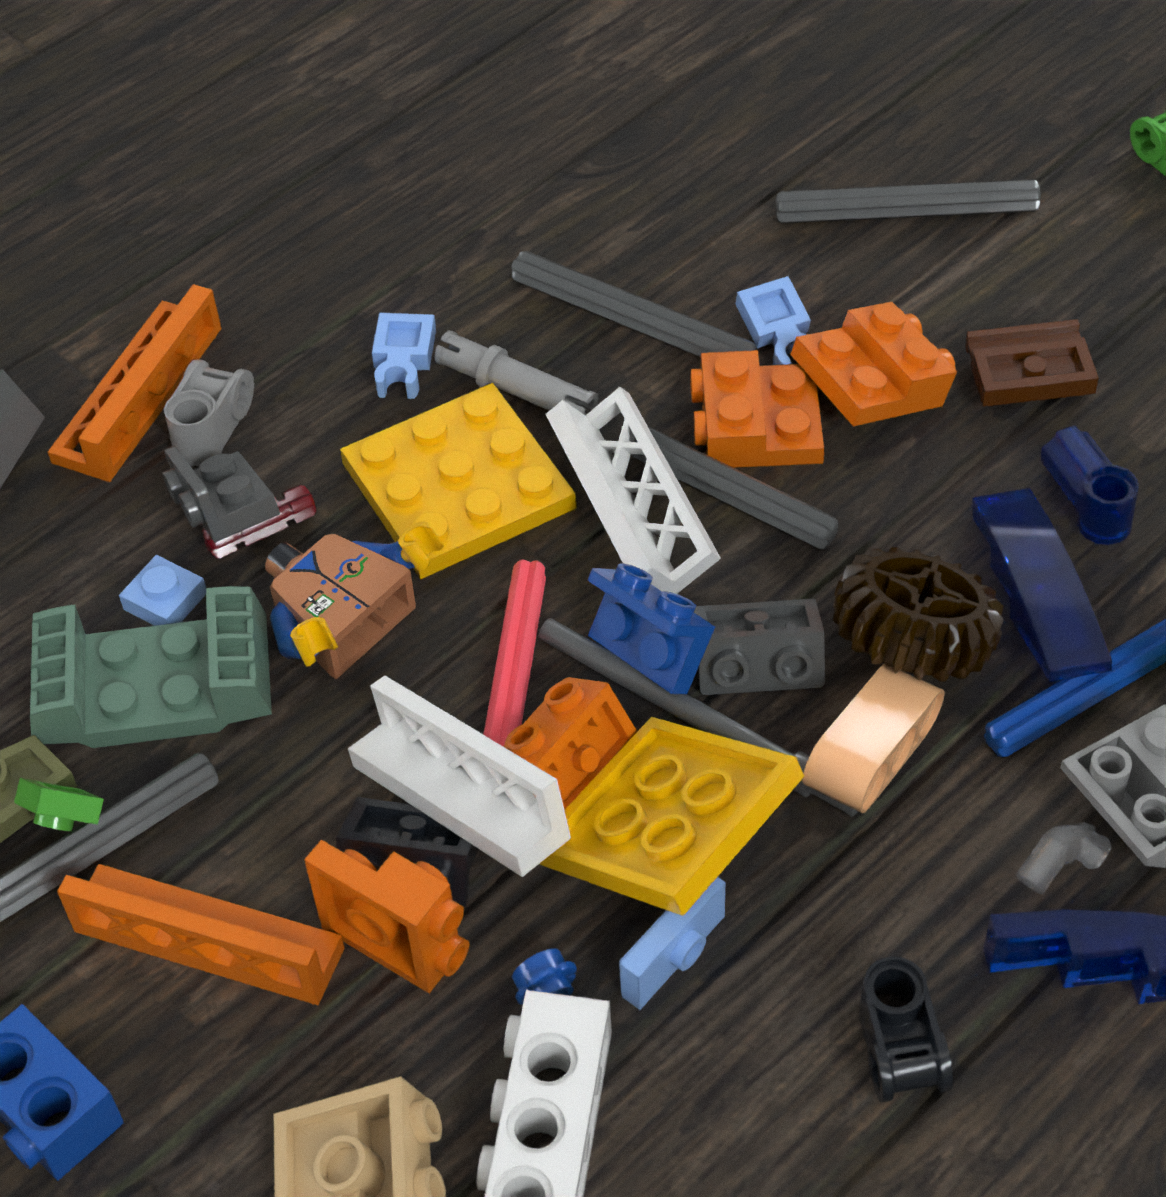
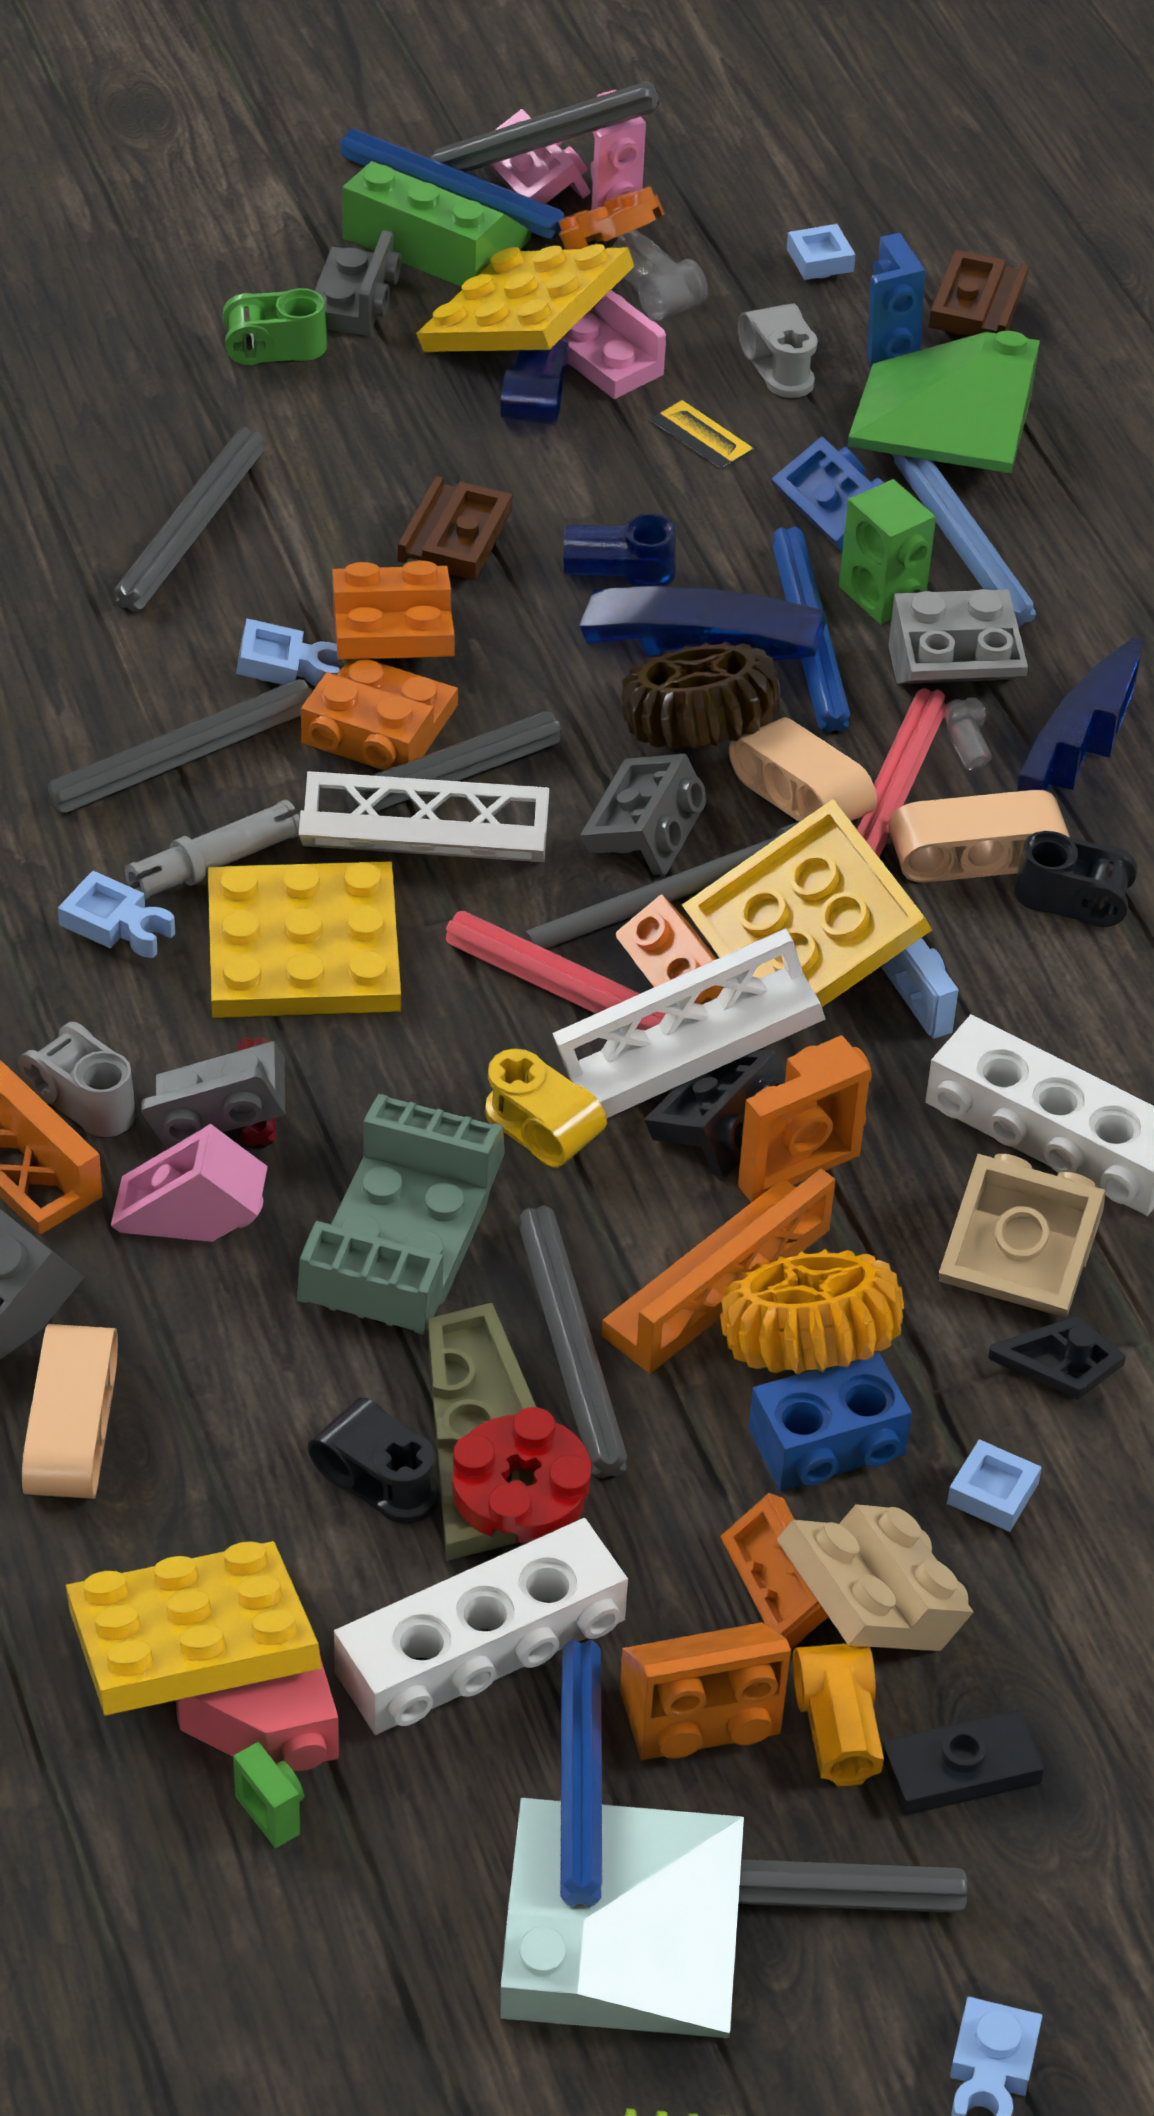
camera: 70 degrees left, 5 degrees down
bright green plate [14,778,104,831] -> none
light blue plate [119,555,206,626] -> none
nougat torso [265,521,444,679] -> none
blue plate [512,949,577,1005] -> none
blue bracket [588,563,715,694] -> none
none -> bright pink slope [111,1124,268,1242]
none -> yellow piece [485,1049,607,1168]
none -> light orange gear [720,1249,904,1375]
none -> coral axle [855,688,947,858]
none -> light nougat beam [888,790,1070,883]

